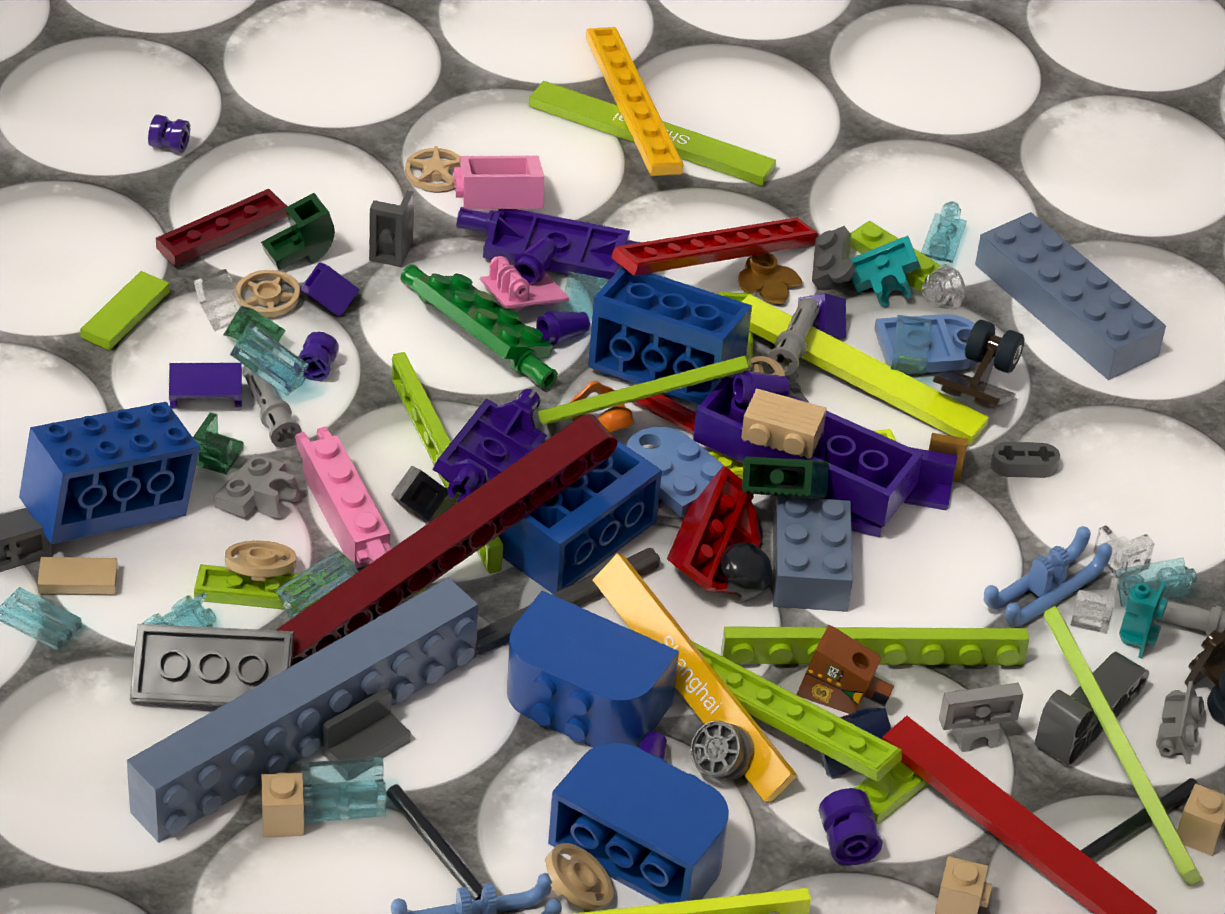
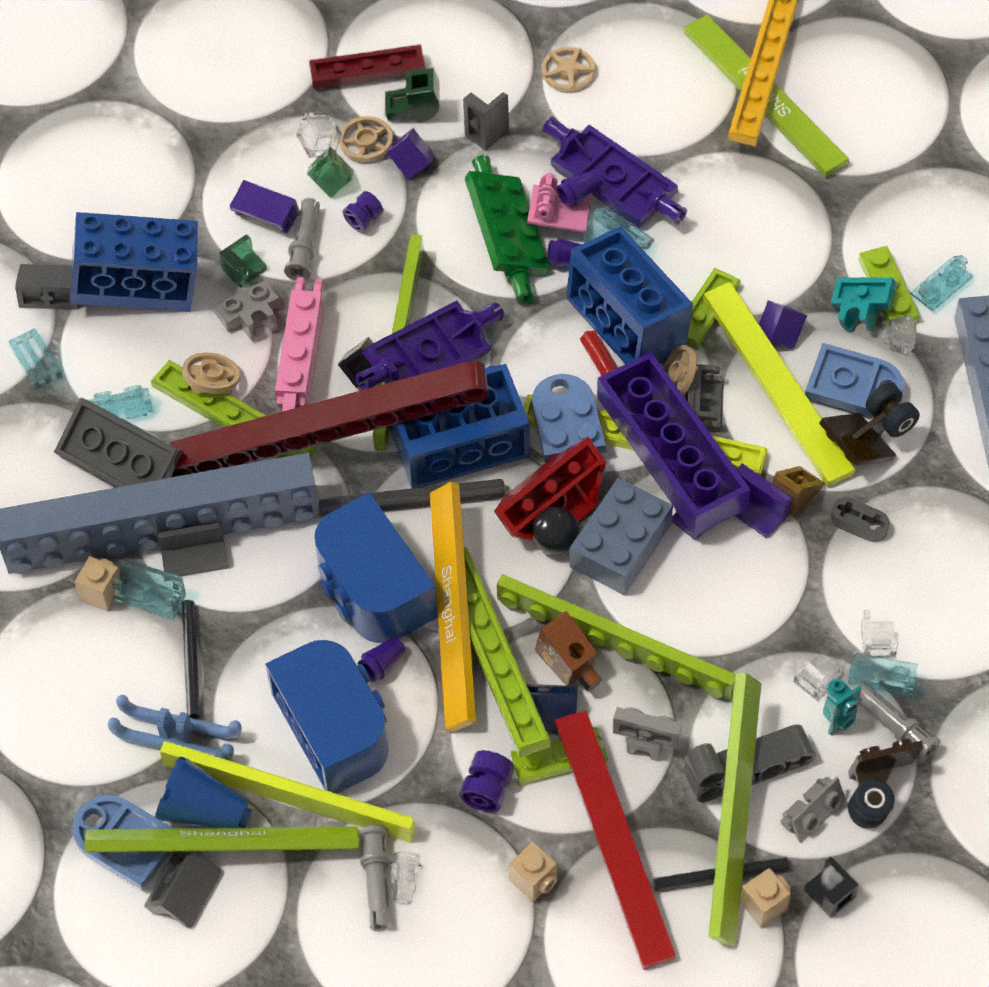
camera: 35 degrees right, 15 degrees up
tan tile [37,557,118,595] -> none
lime tile [80,271,170,350] -> none
clear light blue panel [230,323,309,396] -> none
clear light blue hinge [275,550,358,619] -> none
bright pink window [453,155,544,209] -> none
lime tile [538,355,752,425] -> none
tan wheel [545,843,614,912] -> none
orange piece [571,381,634,432] -> none
red tile [611,217,819,276] -> none
dark grey wheel [690,720,755,780] -> none
dark purple cone [733,370,790,407] -> none
pearl gold plate [738,253,802,304] -> none
tan brick [741,388,827,459] -> none
dark green brick [742,456,829,499] -> none
light grey pin [768,298,820,376] -> none
dark grey hinge [812,226,856,290] -> none
clear light blue tile [891,315,932,374] -> none
medium blue piece [984,526,1112,626] -> none

